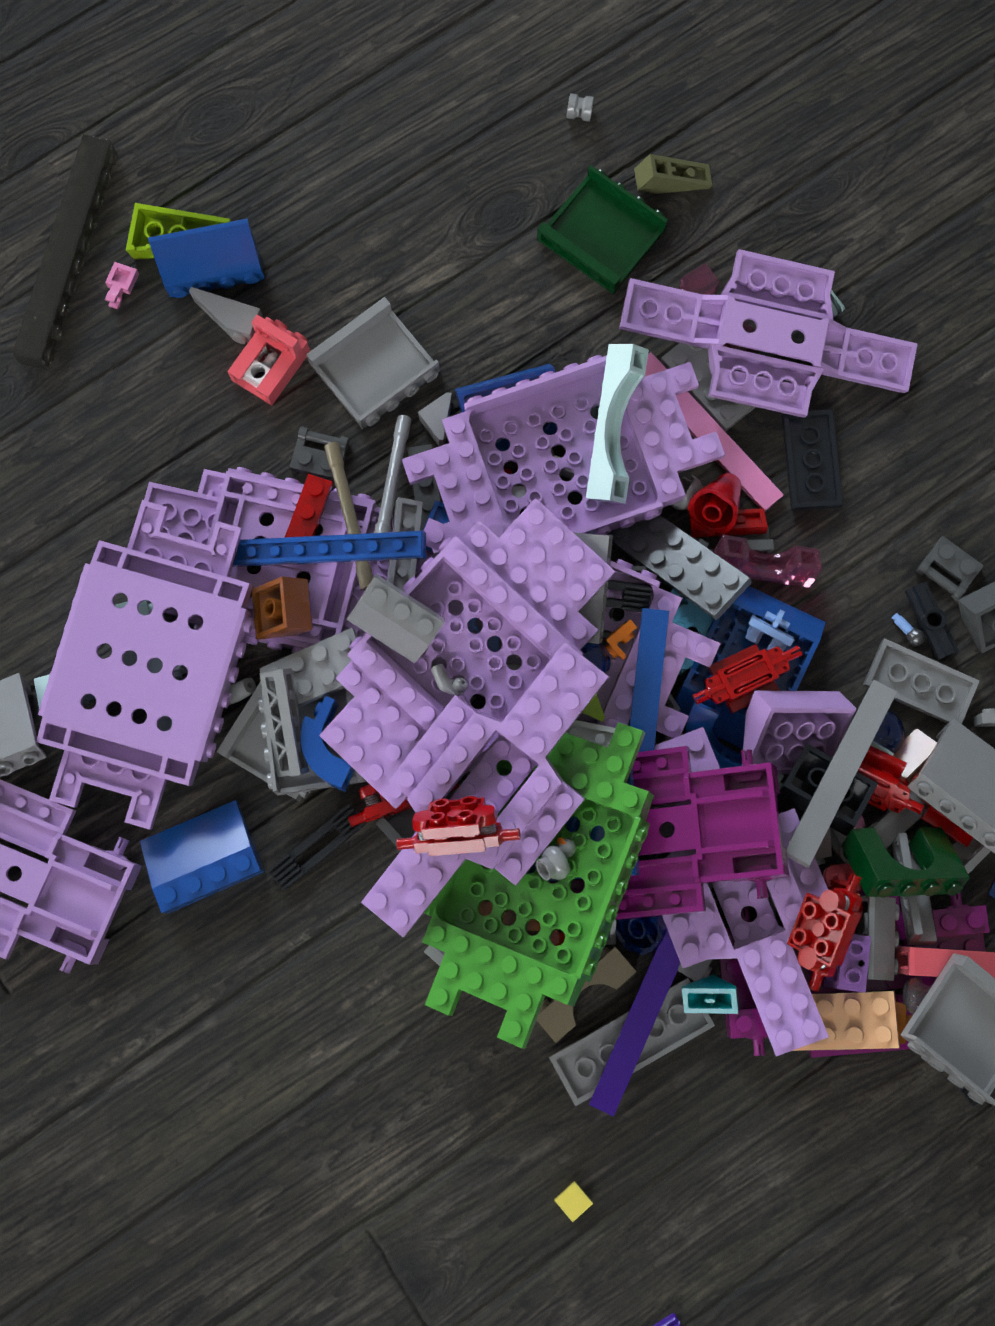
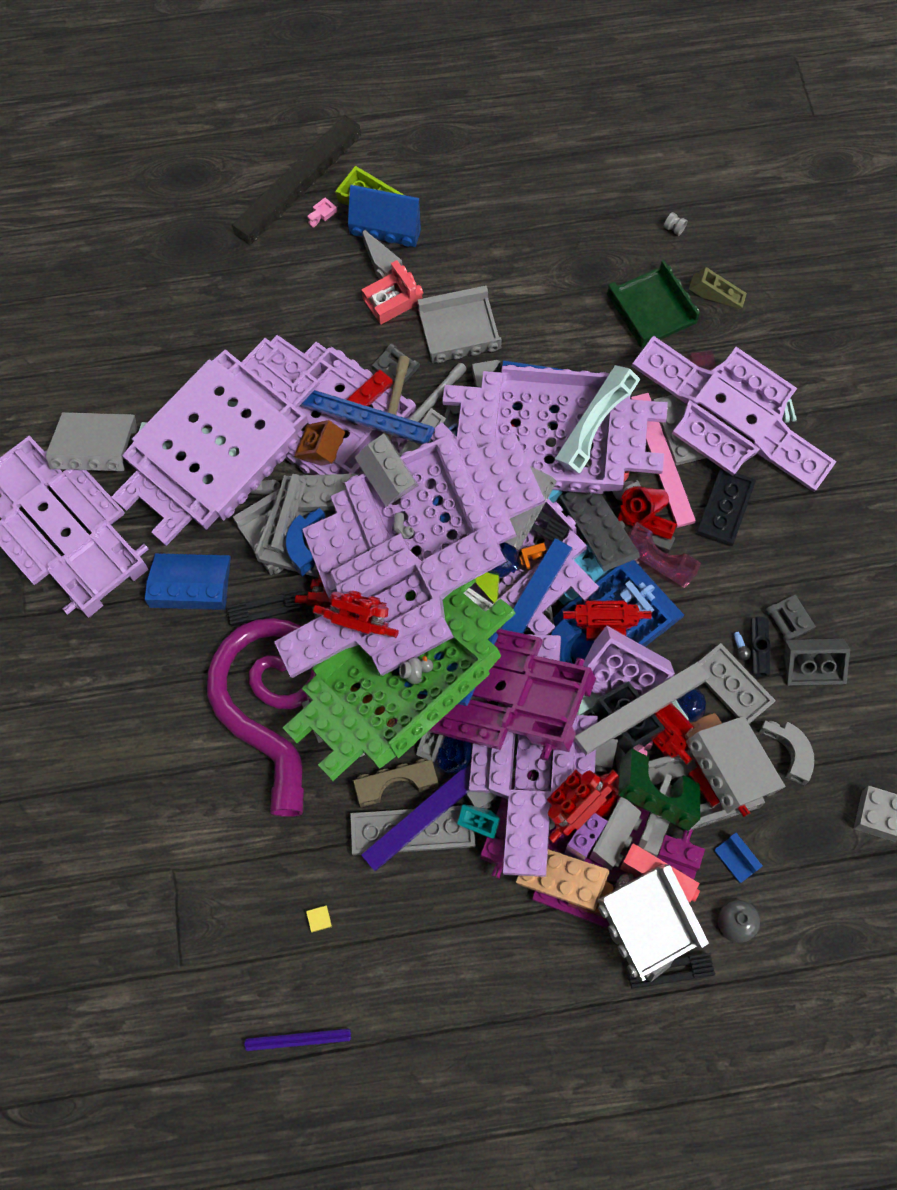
camera: 25 degrees right, 10 degrees down
none -> magenta animal [207,618,316,817]

